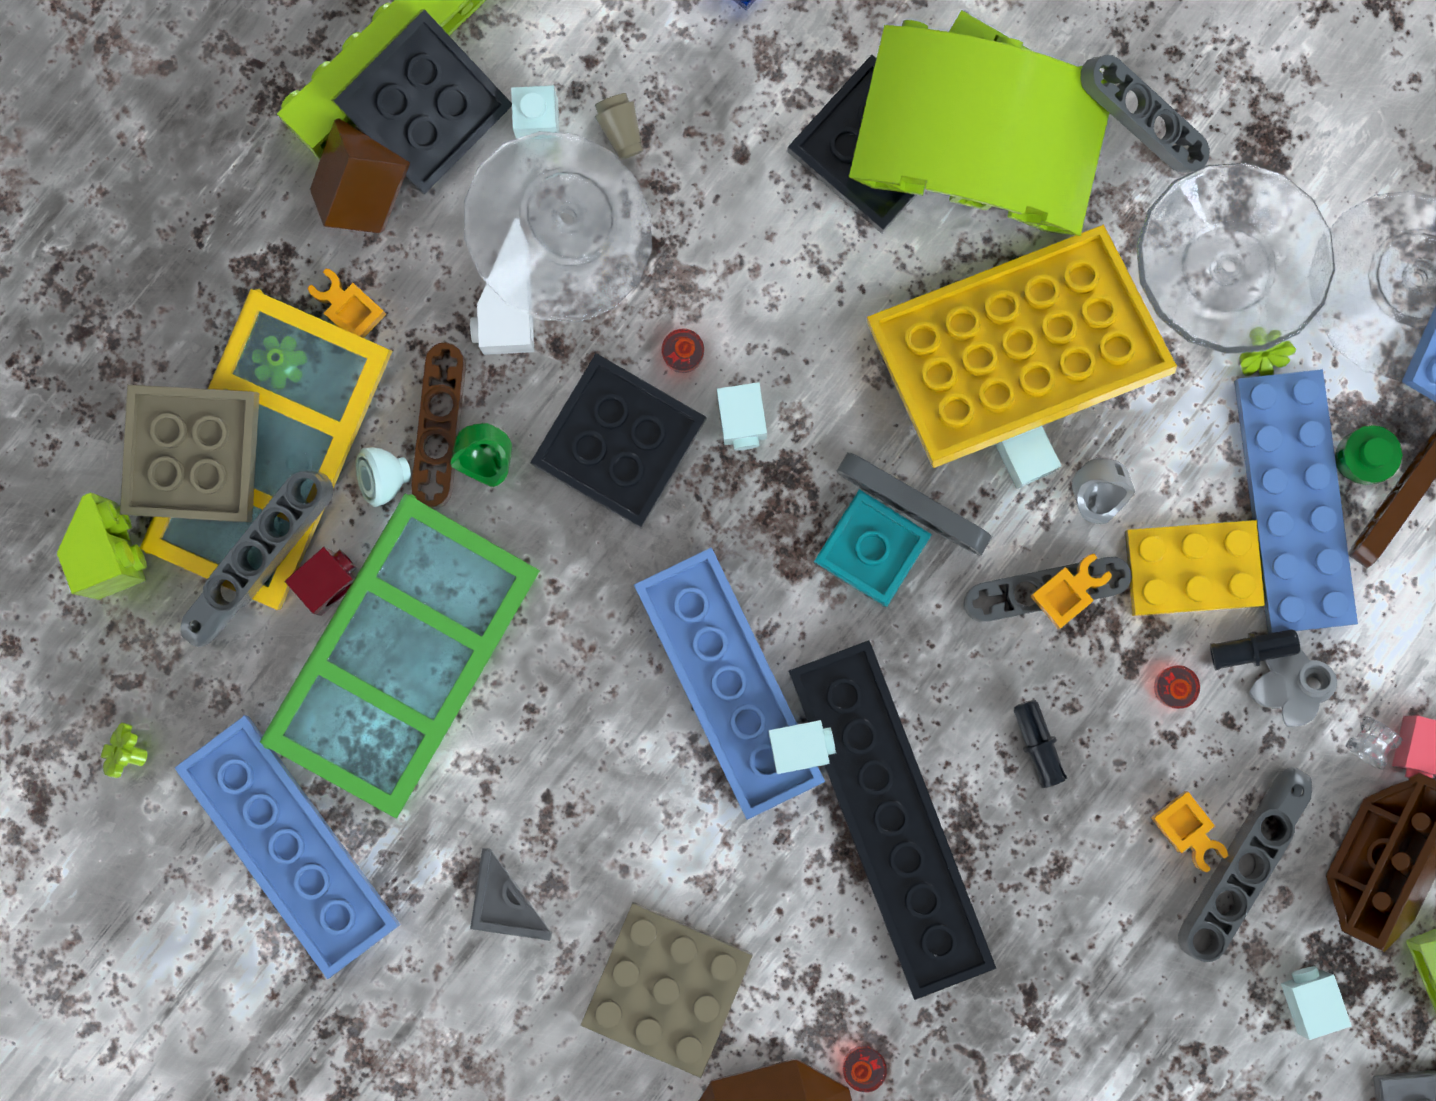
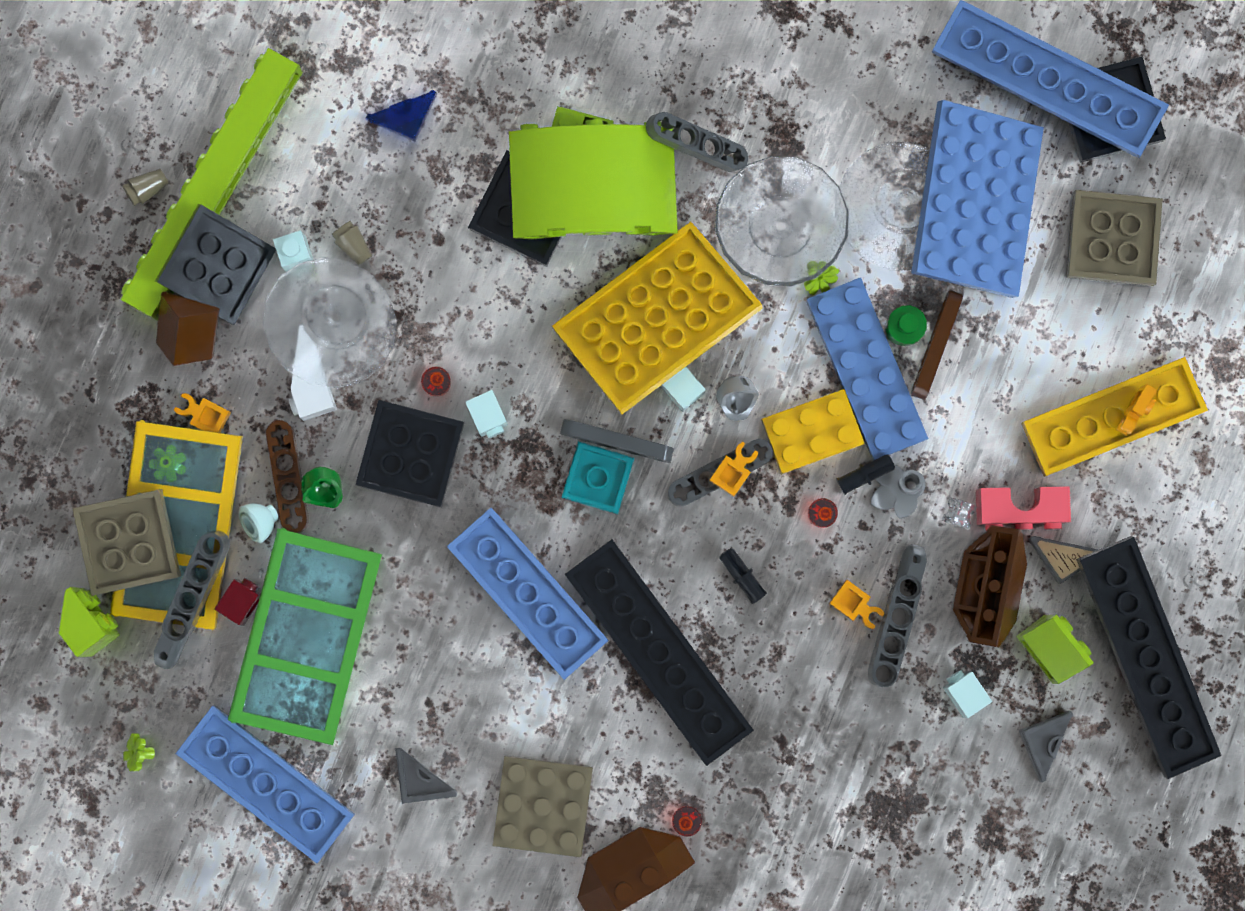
camera: 25 degrees left, 0 degrees up
light aqua brick [768,720,836,774] -> none

